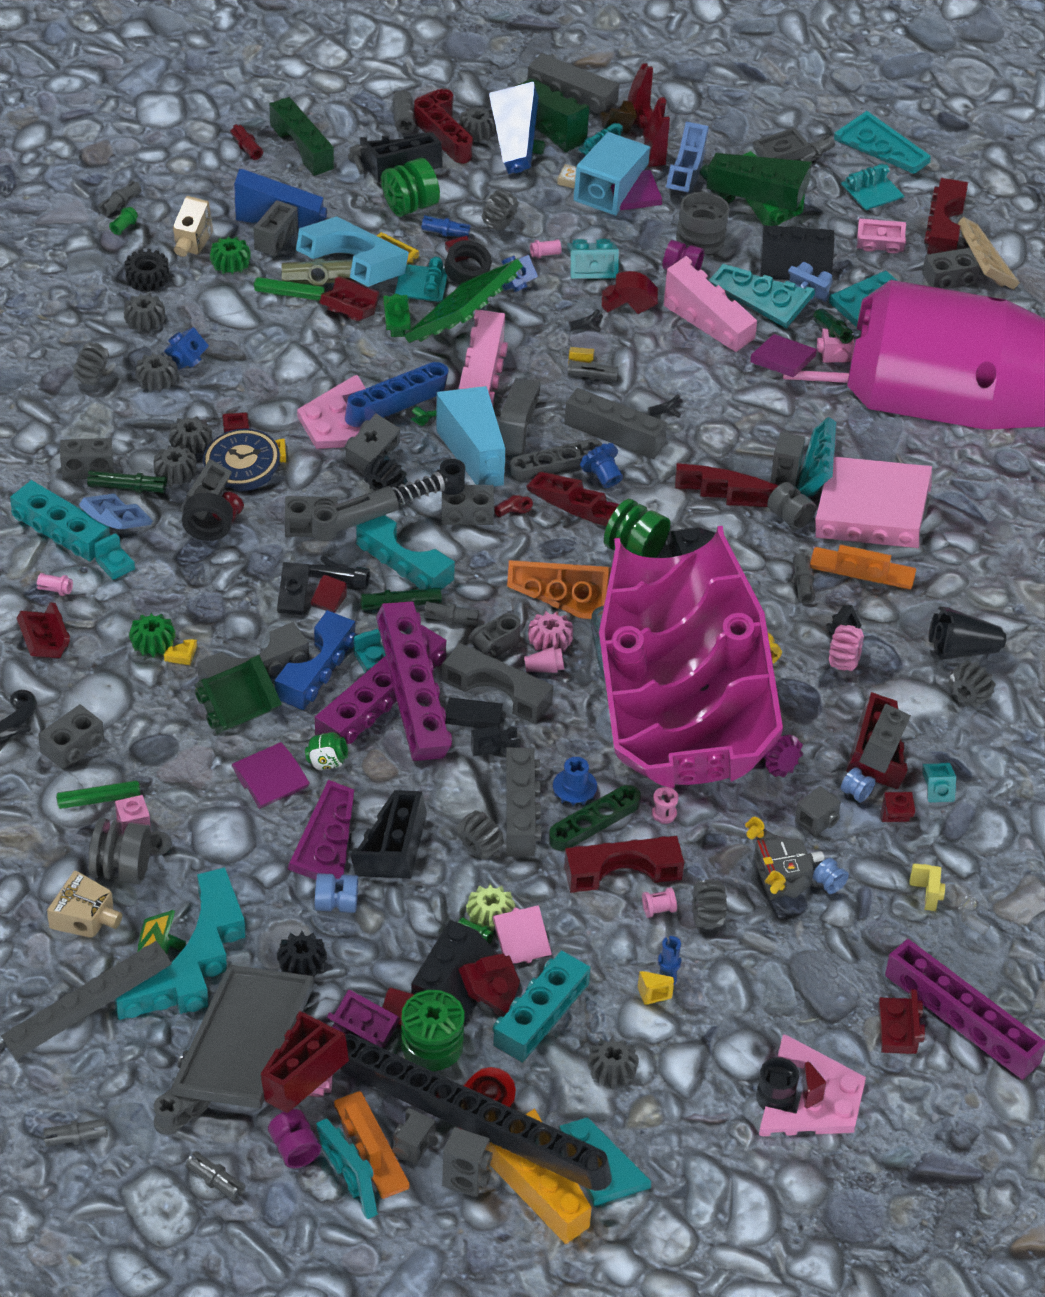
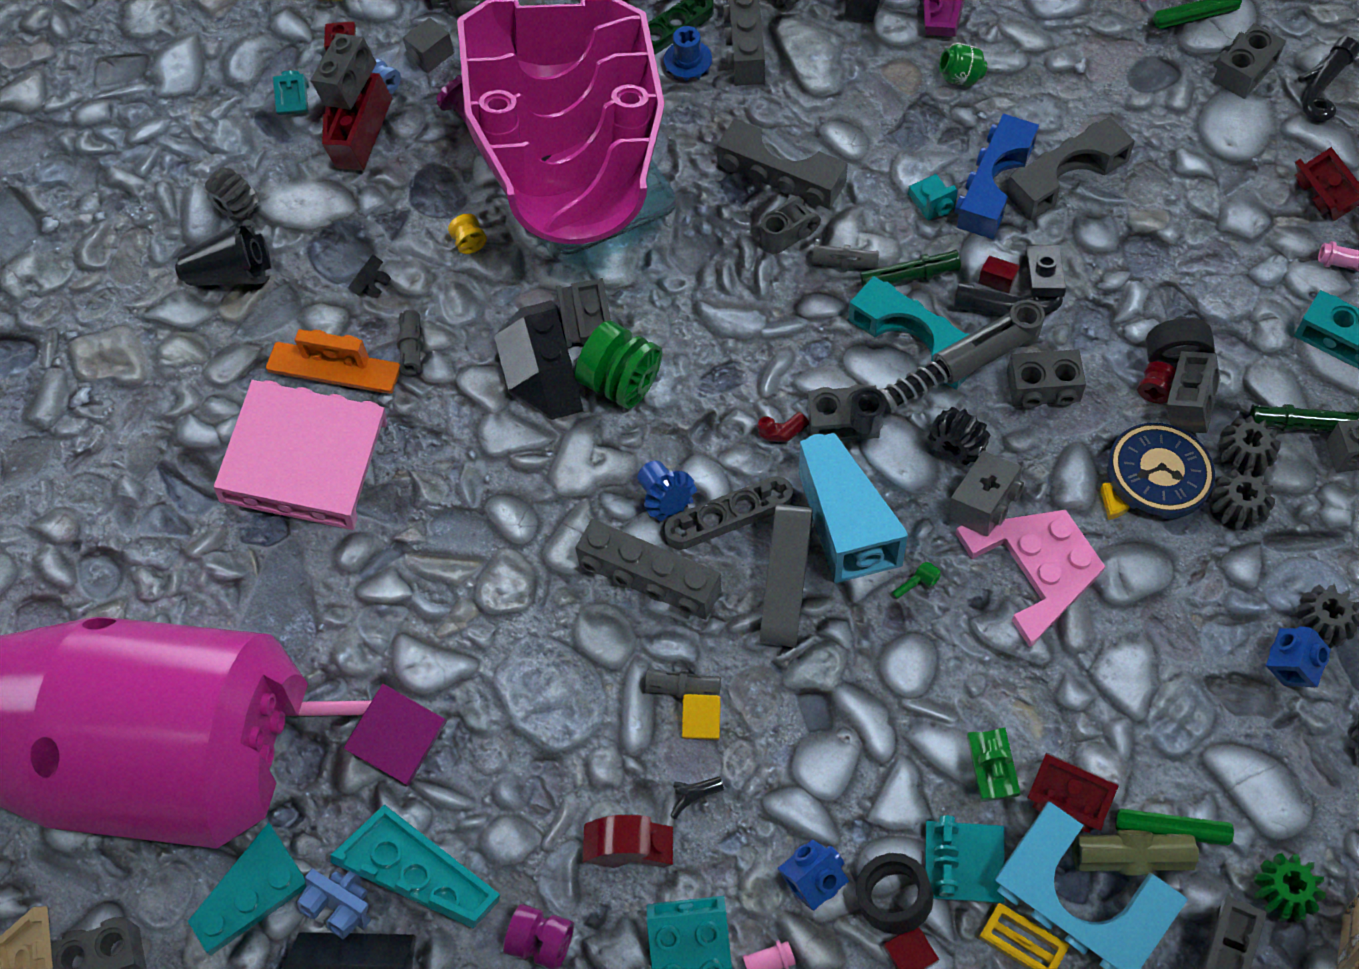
camera: 175 degrees left, 15 degrees up
medium blue slope [79,494,153,529] -> none
teal bracket [94,533,135,580] -> none
green gear [129,612,176,658] -> none
yellow tile [164,639,197,665] -> none
dark green panel [194,655,282,735] -> none
dark red tile [222,412,249,433] -> none
magenta slope [231,742,310,809] -> none
magenta brick [315,625,447,745] -> none
blue beam [344,362,449,427] -> none
magenta brick [376,601,452,761] -> none
green plate [403,258,523,343] -> none
black tile [445,697,503,728] -> none
bright pink wedge [459,310,508,406] -> none
black plate [471,726,521,756] -> none
orange wedge [507,560,612,620] -> none
bright pink cone [524,647,564,673] -> none
dark red slope [526,472,620,526] -> none
bright pink gear [528,611,573,652] -> none
black bar [648,394,683,418] -> none
bright pink wedge [664,256,757,352] -> none
dark red slope [675,463,778,507] -> none
dark grey wheel [767,482,816,530] -> none
dark grey brick [770,432,805,487] -> none
teal wing [796,417,836,497] -> none
dark green pin [813,308,854,344] -> none
bright pink bracket [817,329,854,362] -> none
bright pink gear [829,625,864,671] -> none

